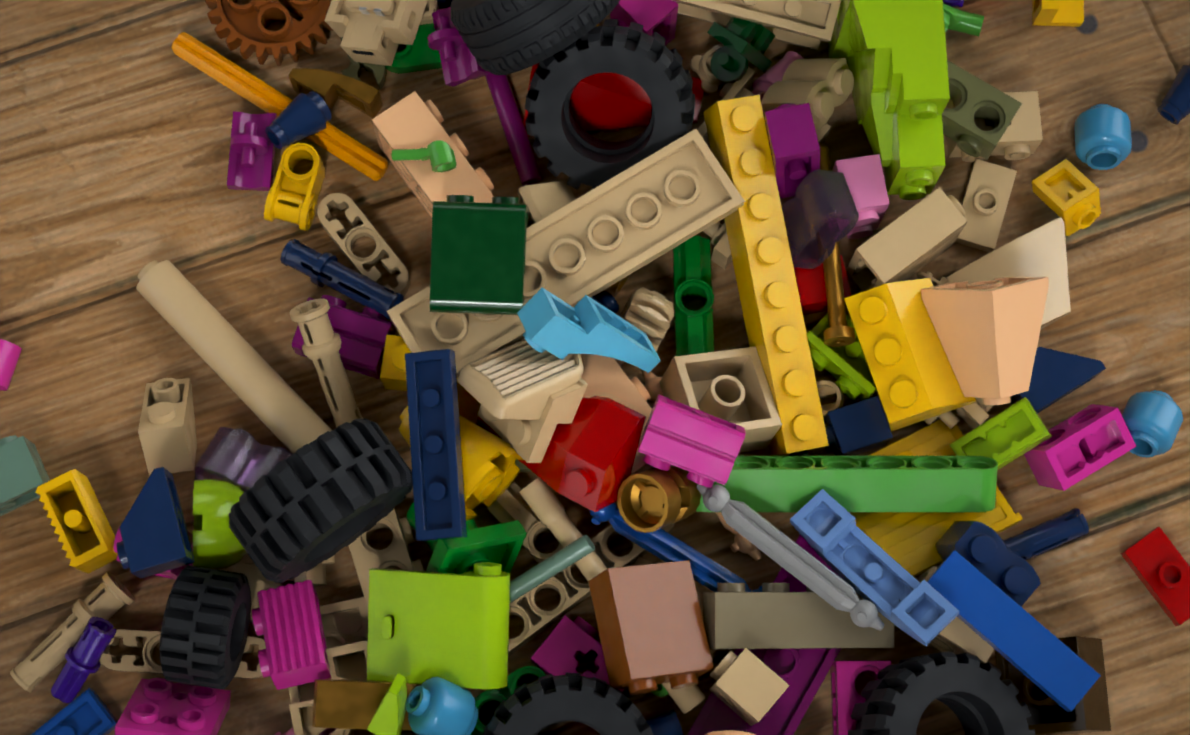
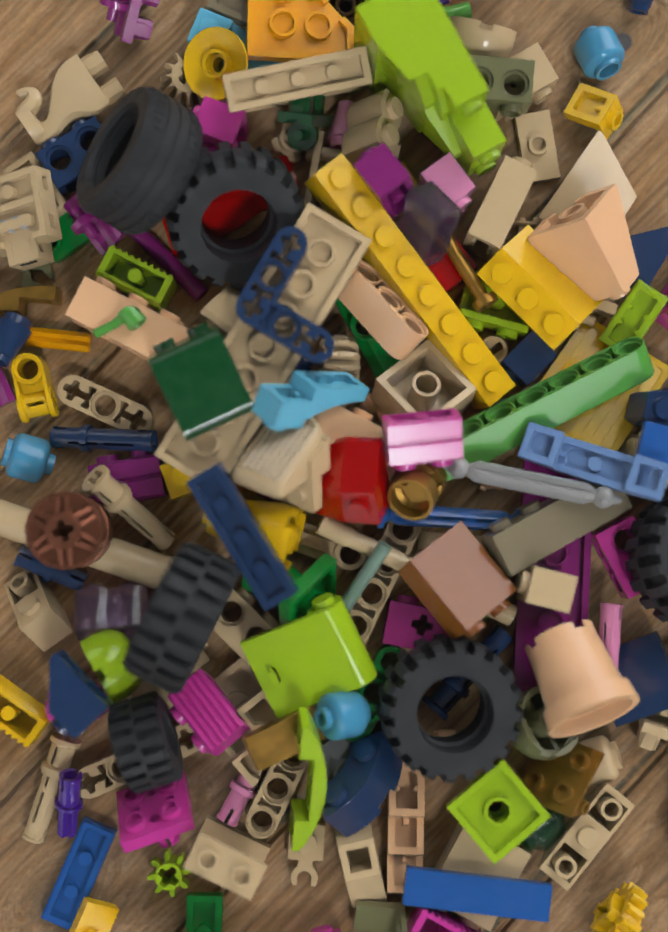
camera: 30 degrees left, 10 degrees up
none -> dark azure head [0,433,56,483]
none -> dark blue pin [13,544,88,593]
none -> copper wheel [25,491,113,570]
none -> lime brick [95,245,178,312]
none -> dark blue beam [236,226,334,364]
none -> light nougat beam [338,260,428,360]
none -> tan cylinder [450,16,517,58]

